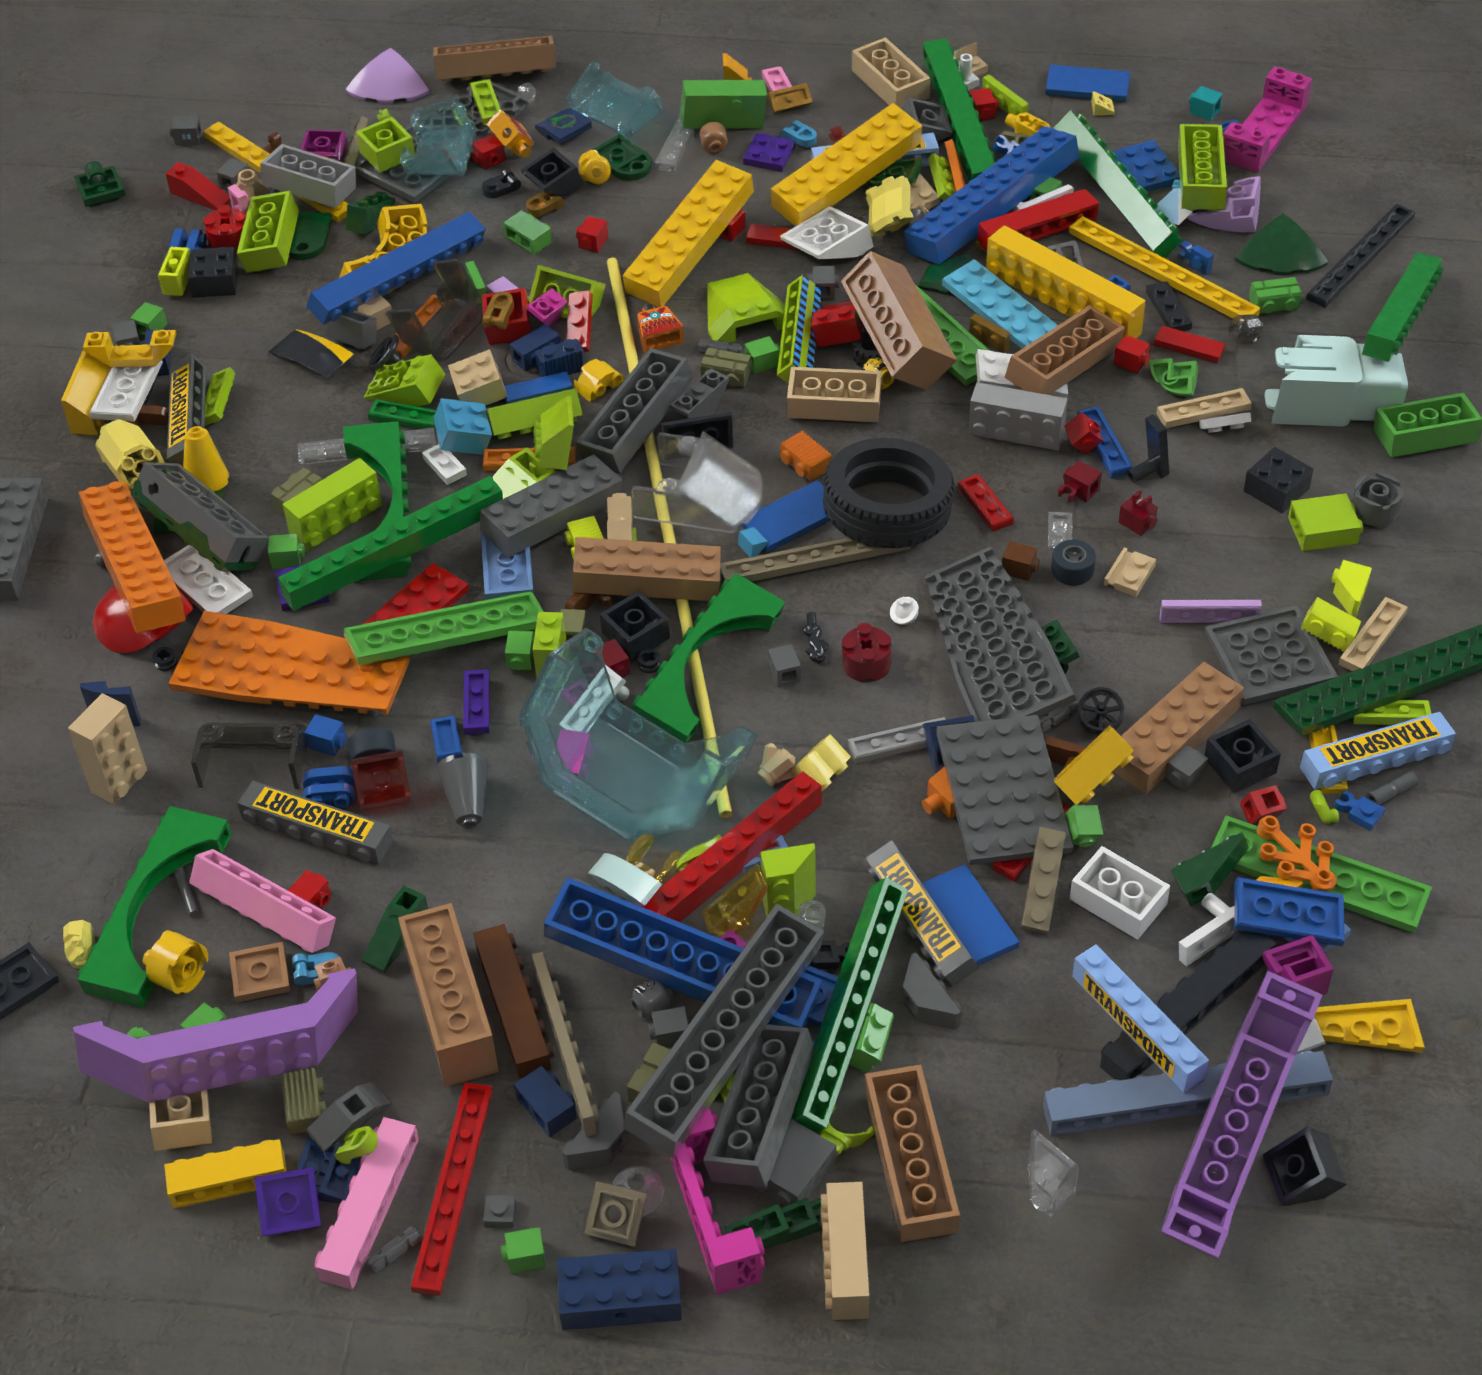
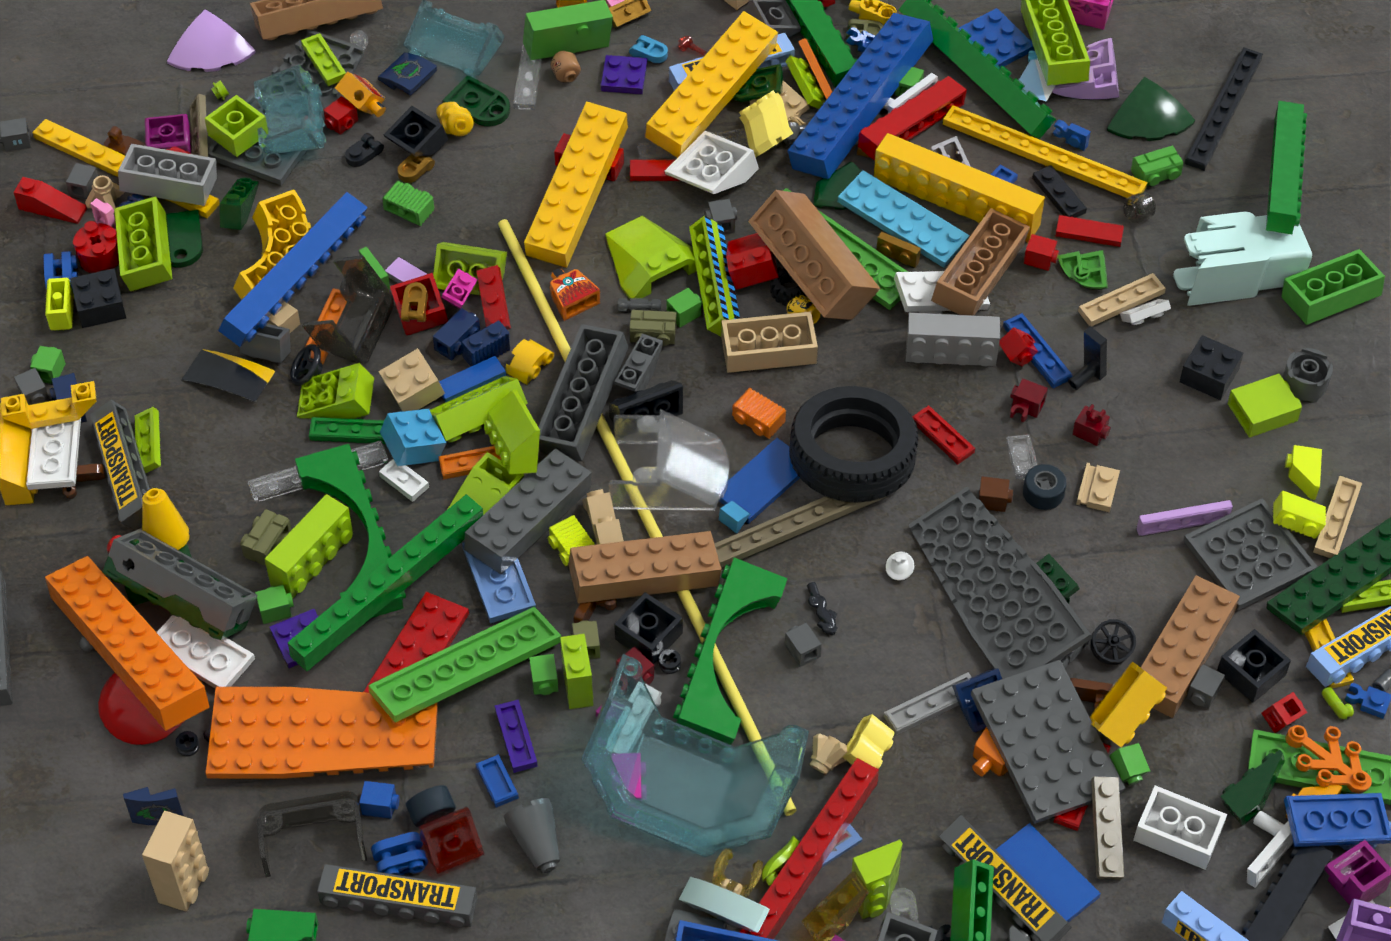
camera: 15 degrees left, 5 degrees up
light yellow brick [95,419,165,490] -> none
red brick [576,216,609,253] -> none
dark red brick [842,623,892,682] -> none

